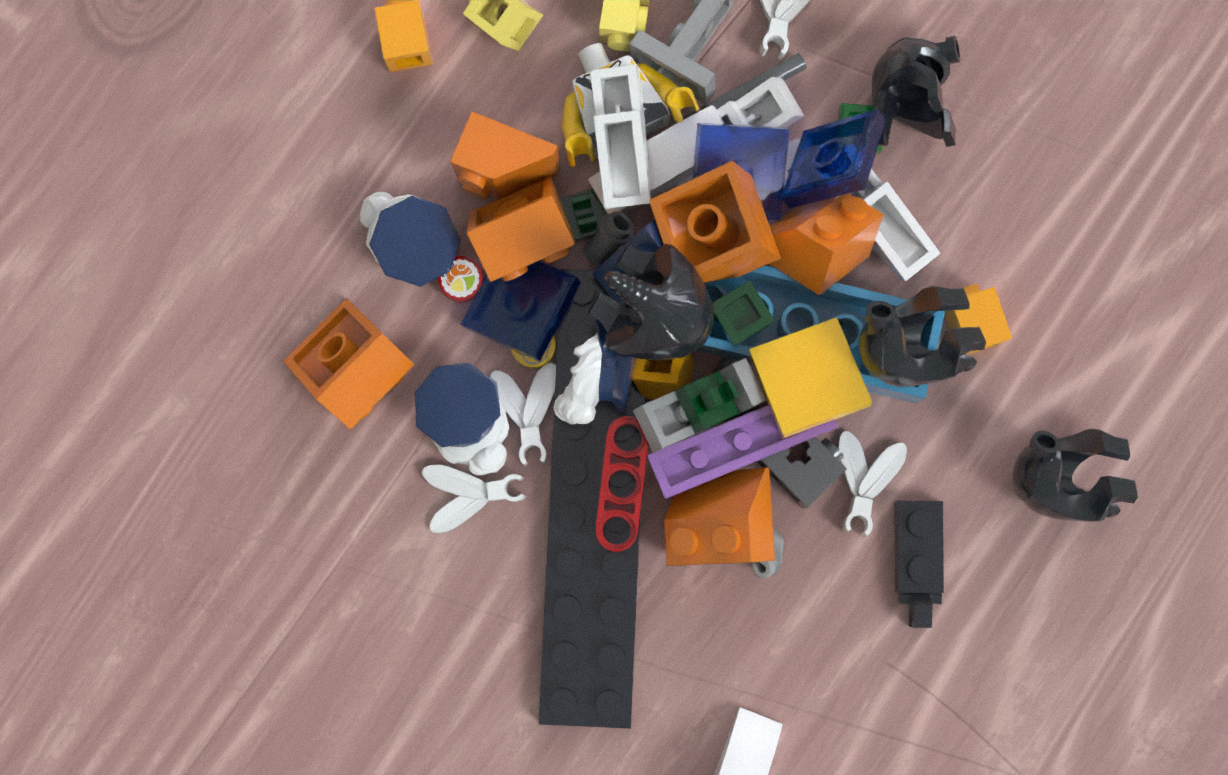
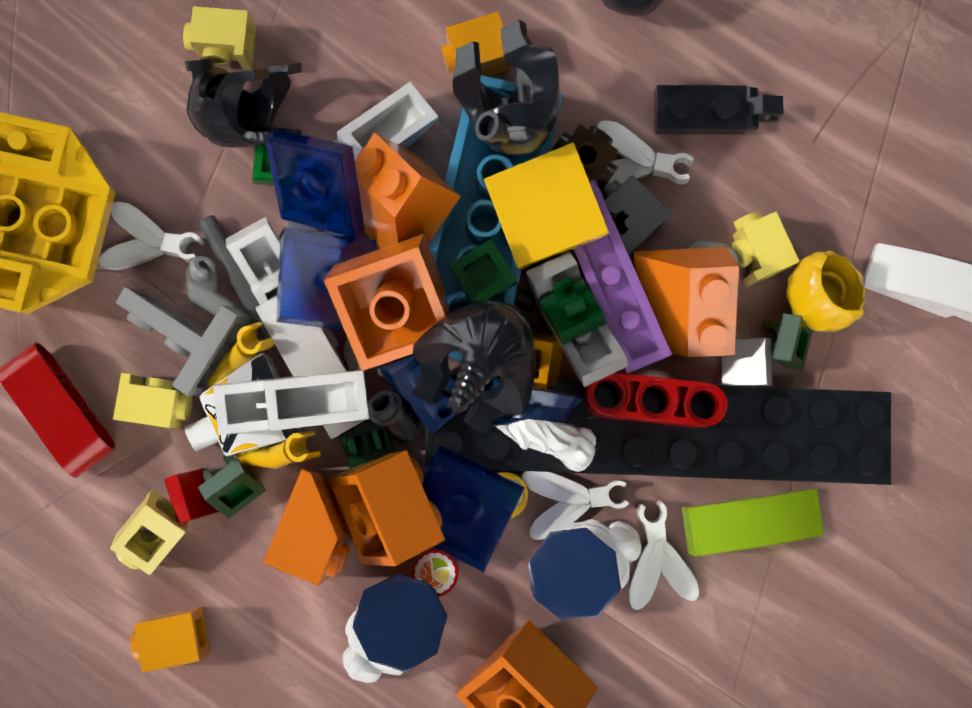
camera: 95 degrees left, 0 degrees up
none -> red tile [164,468,219,525]
none -> light yellow brick [183,6,257,70]
none -> light grey arm [186,256,237,317]
none -> dark green tile [198,455,266,519]
none -> dark brown brick [551,124,619,190]
none -> lime slope [682,488,824,556]
none -> tile [721,338,772,386]
none -> light yellow brick [732,211,800,288]
none -> dark green tile [762,313,813,371]
none -> yellow hair [786,251,866,332]

